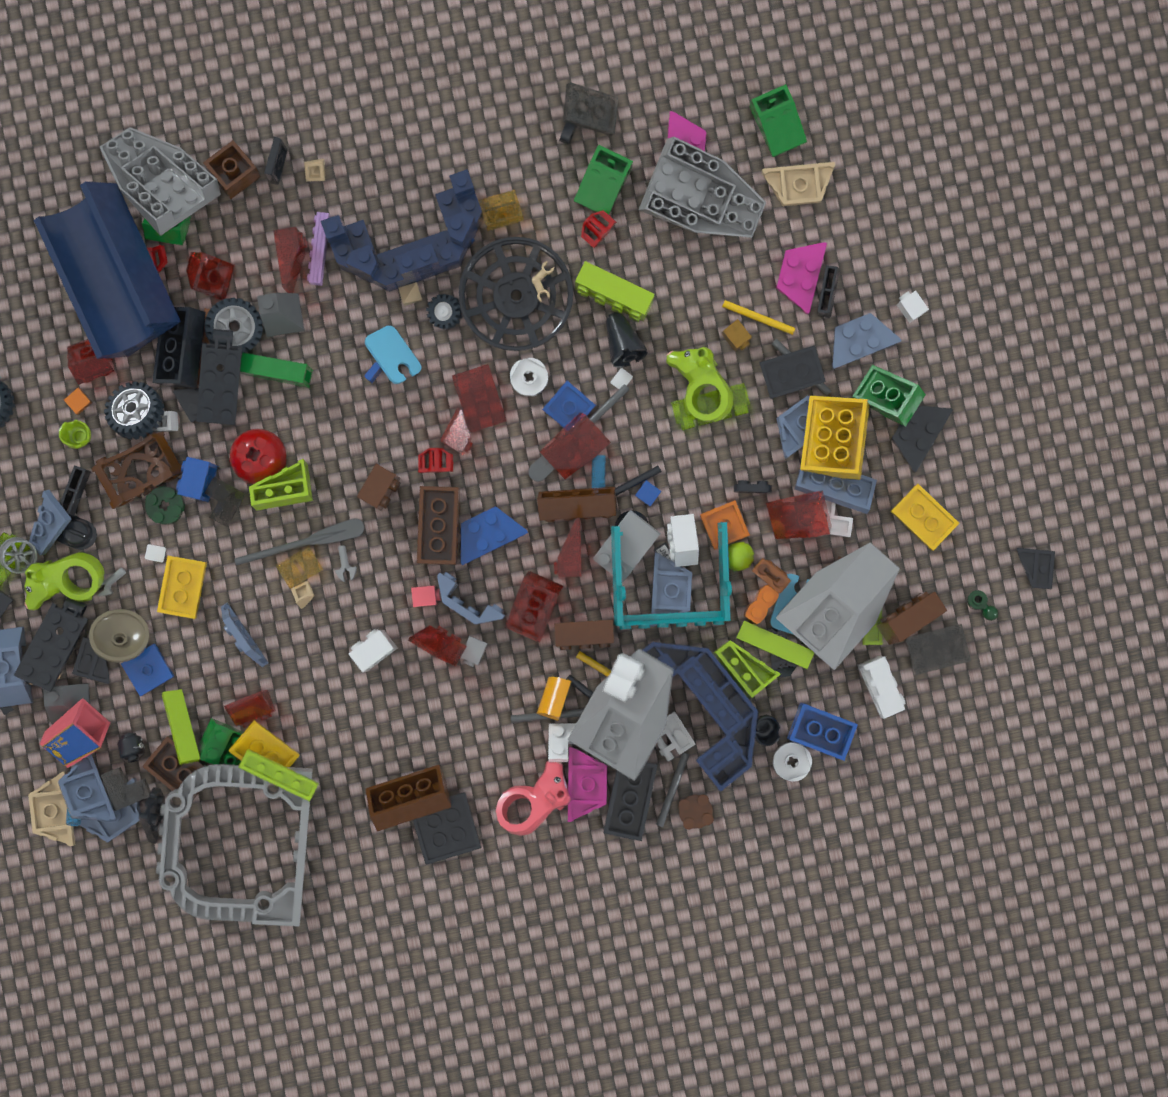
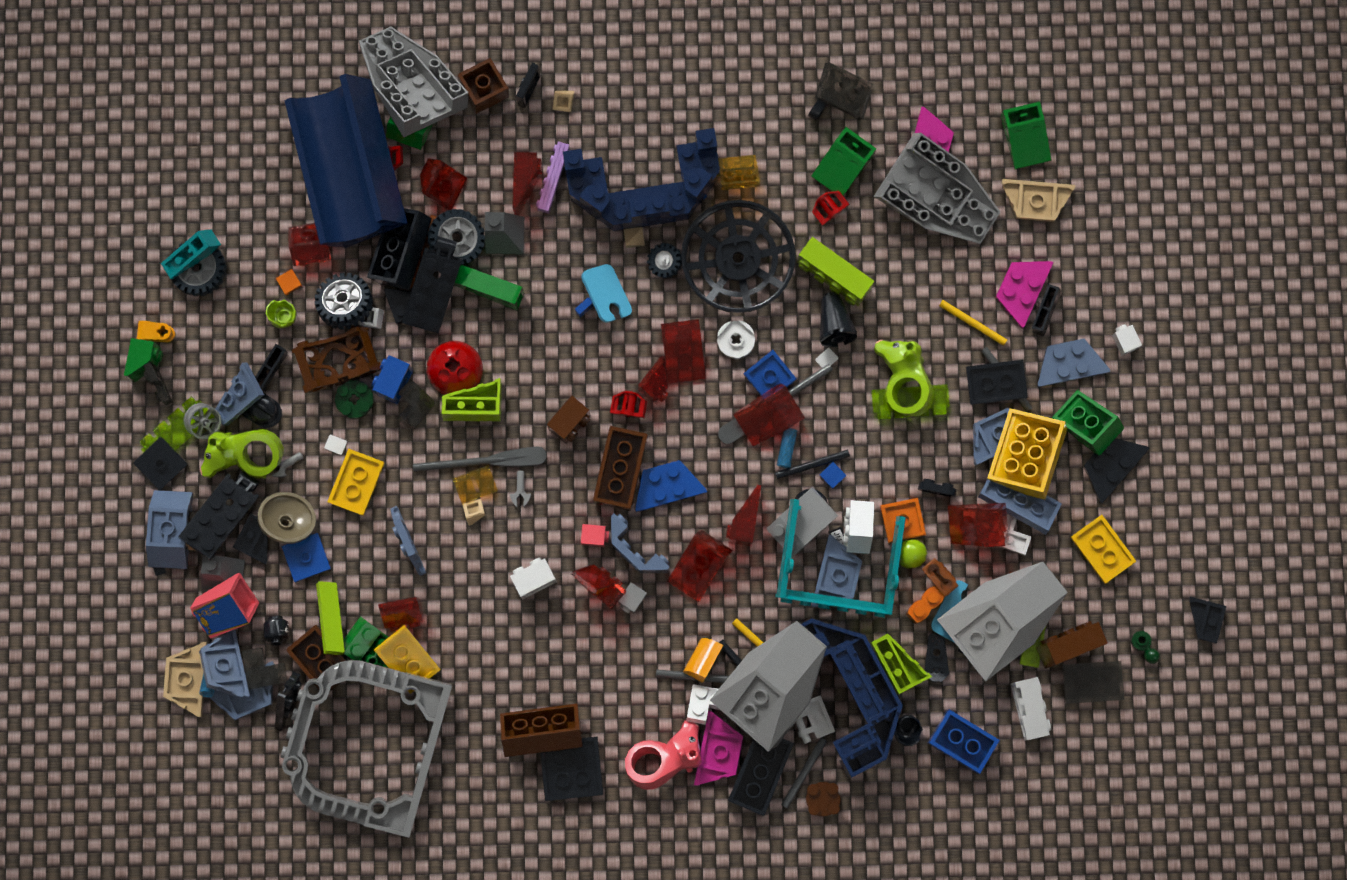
camera: 10 degrees right, 5 degrees down
lime tile [238,749,319,802] -> none
tan arm [532,261,554,302] -> none
reddish brown brick [537,487,617,522] -> none
reddish brown brick [554,620,614,650] -> none
white brick [603,653,645,701] -> none
pearl gold brick [721,319,752,352] -> none
lime tile [736,621,815,670] -> none
white plate [773,742,812,781] -> none

